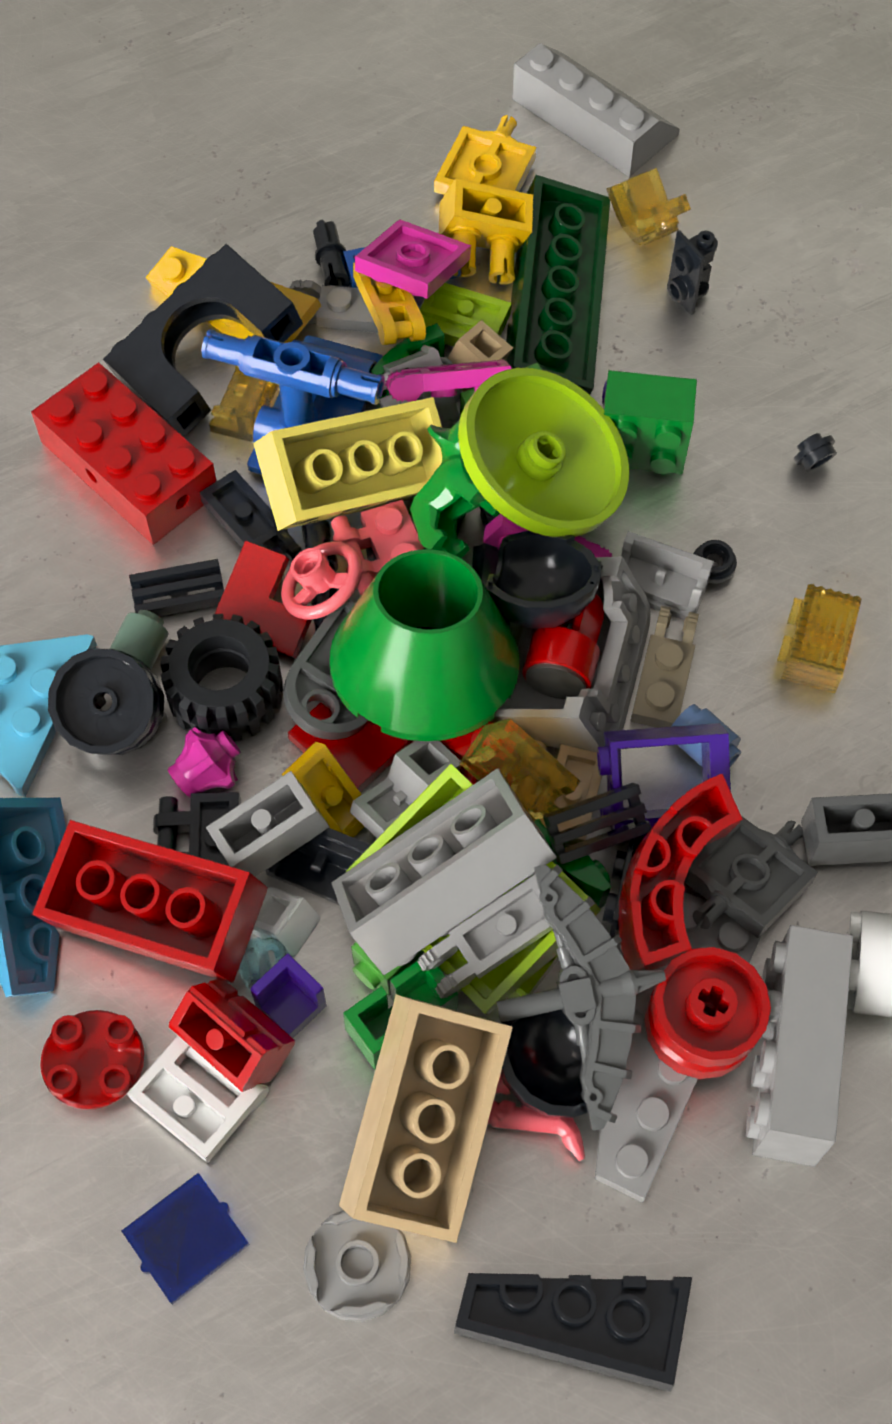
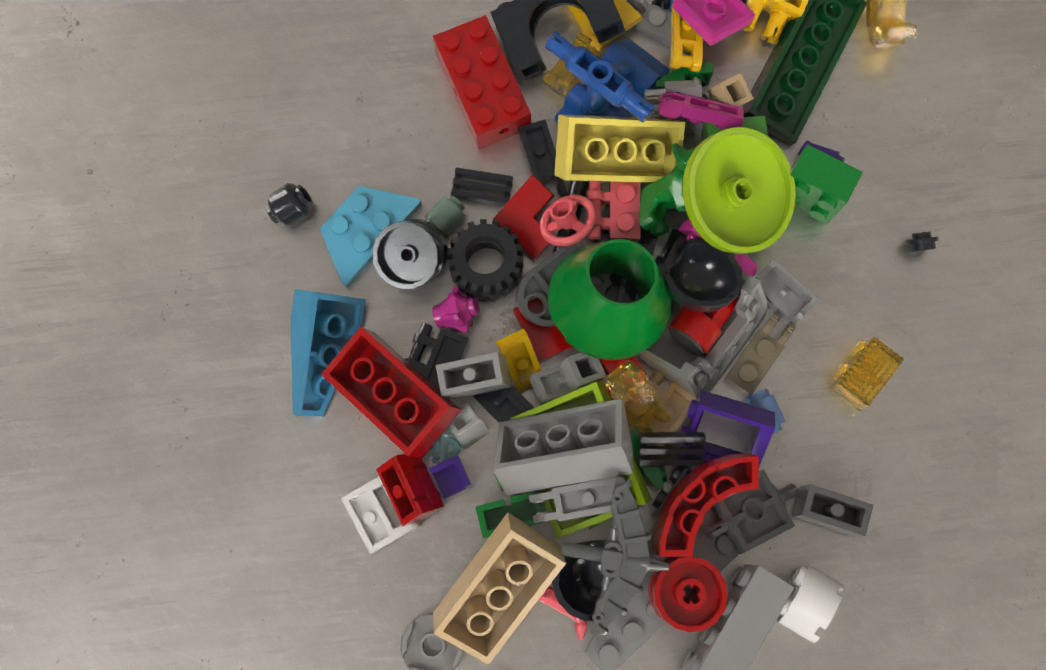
camera: 25 degrees right, 15 degrees up
red dish [40,1010,145,1109] -> none
clear blue piece [121,1173,250,1305] -> none
lime plate [419,283,512,347] -> none
black hinge [667,230,718,315] -> none
black plate [693,540,737,583] -> none

